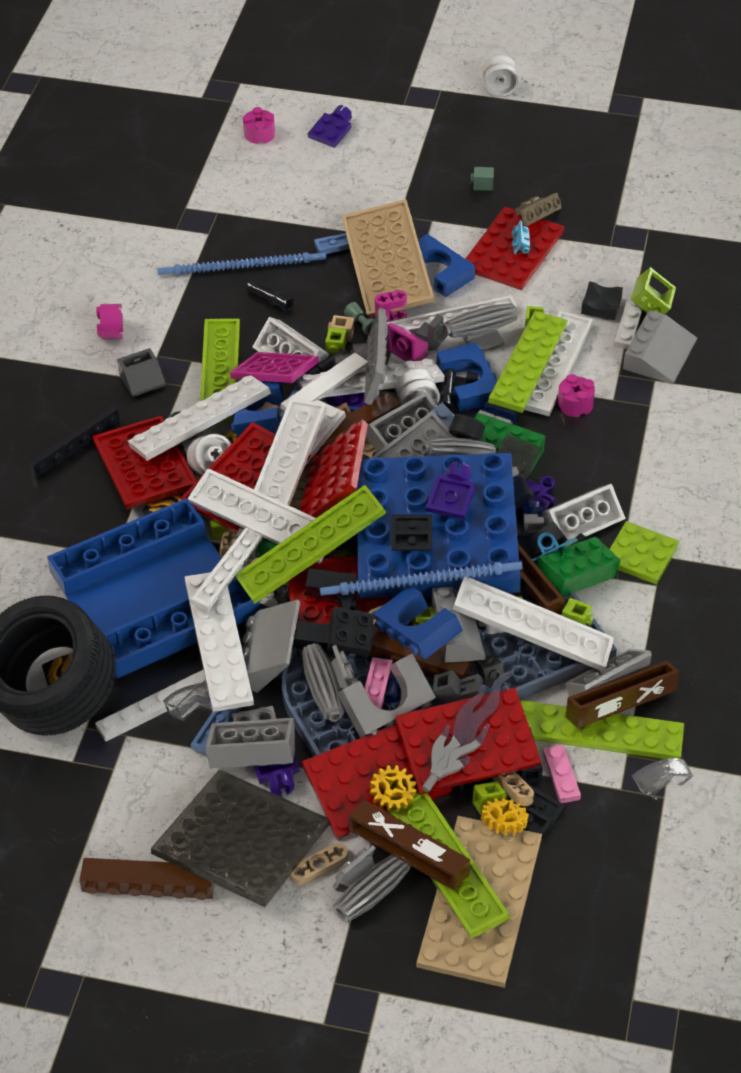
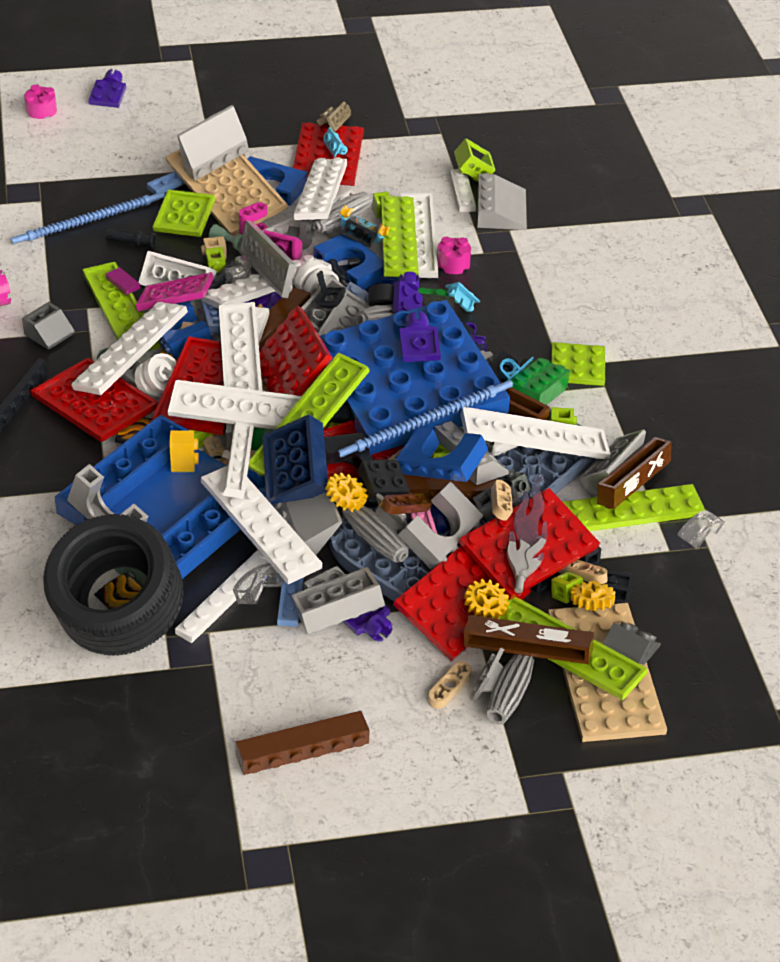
camera: 25 degrees left, 5 degrees down
clear smoke plate [151,769,329,907] -> none
white tile [280,353,368,411] -> none
black slope [391,514,432,551] -> none
sand green brick [470,167,494,191] -> none
white wheel [482,56,519,97] -> none
white slope [539,484,625,542] -> none
bright pink plate [543,744,581,803] -> none
black brick [581,281,623,320] -> none
none -> light grey arch [67,464,149,522]
none -> magenta tile [106,267,140,295]
none -> lime plate [153,190,216,237]
none -> yellow brick [170,431,199,472]
none -> slope [177,105,249,181]
none -> dark blue slope [262,414,328,504]
none -> white plate [294,157,347,220]
none -> black piece [315,271,346,308]
none -> yellow gear [325,473,368,512]
none -> torso [340,205,390,248]
none -> reddish brown beam [380,493,432,514]
none -> dark purple plate [393,272,423,314]
none -> medium azure hinge [445,282,480,312]
none -> tan beam [491,480,513,521]
none -> dark grey slope [603,621,661,665]

